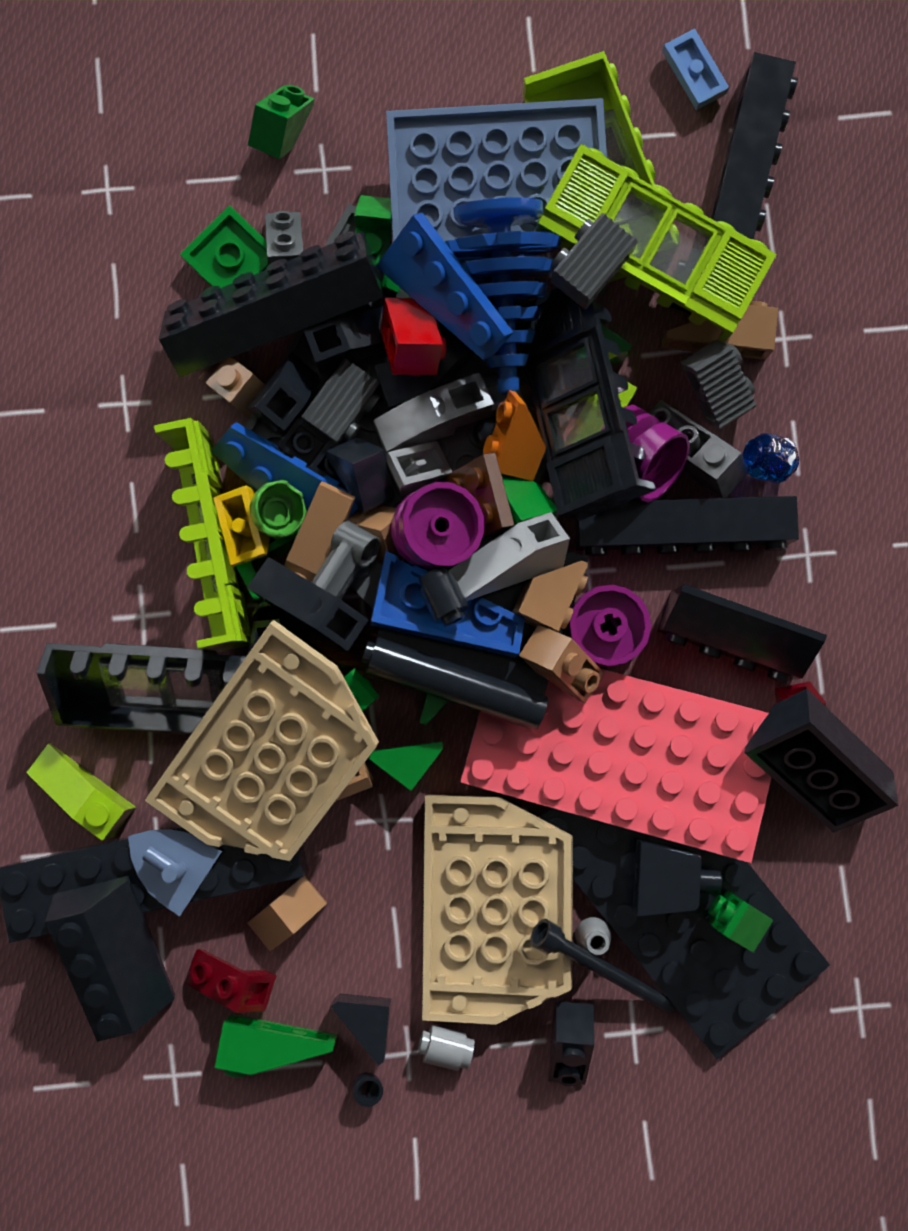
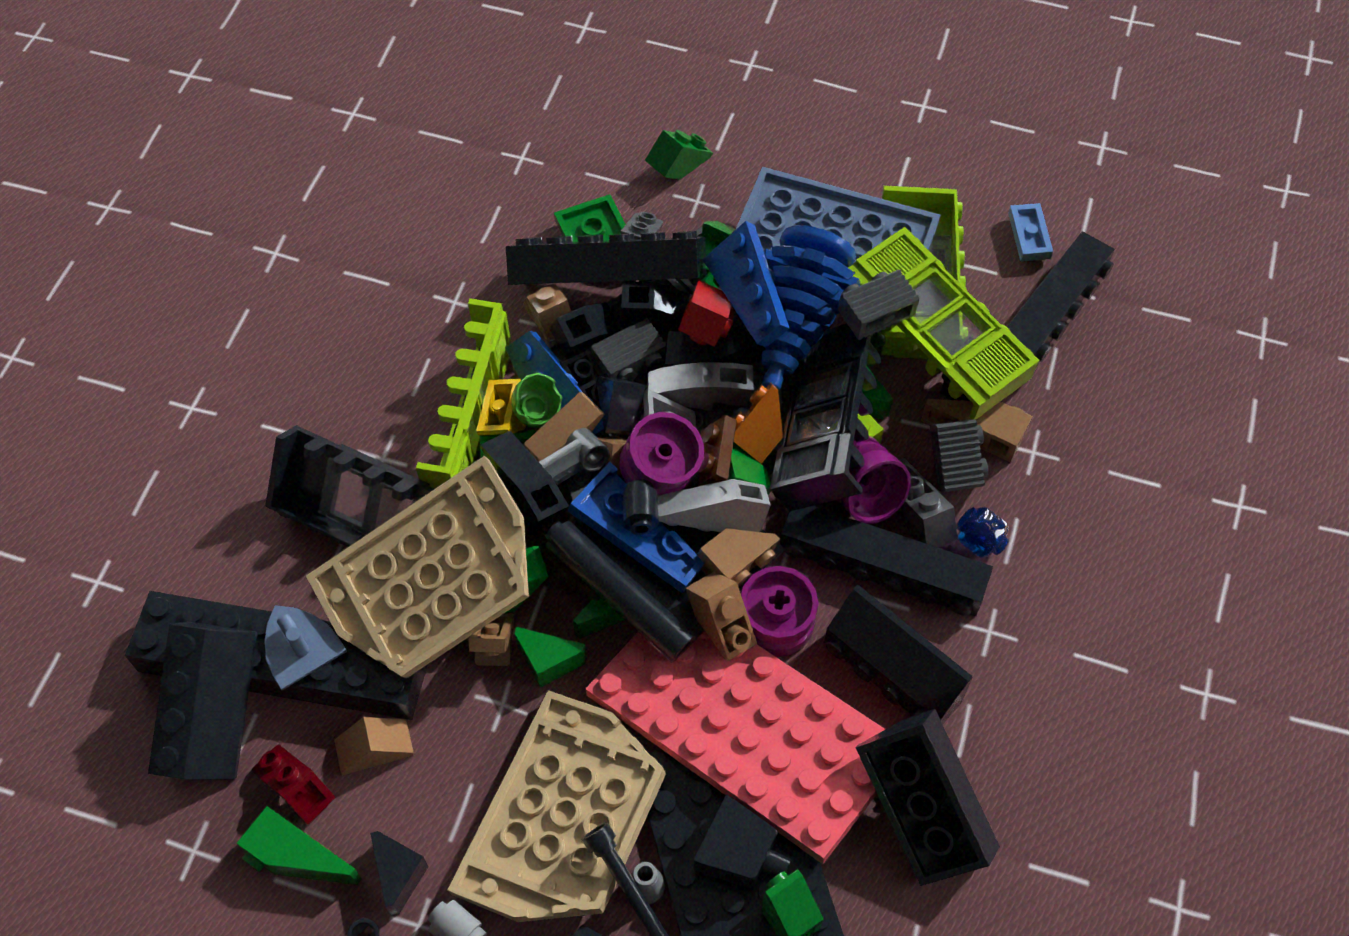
camera: 20 degrees right, 25 degrees down
lime slope [26,743,136,841] -> none

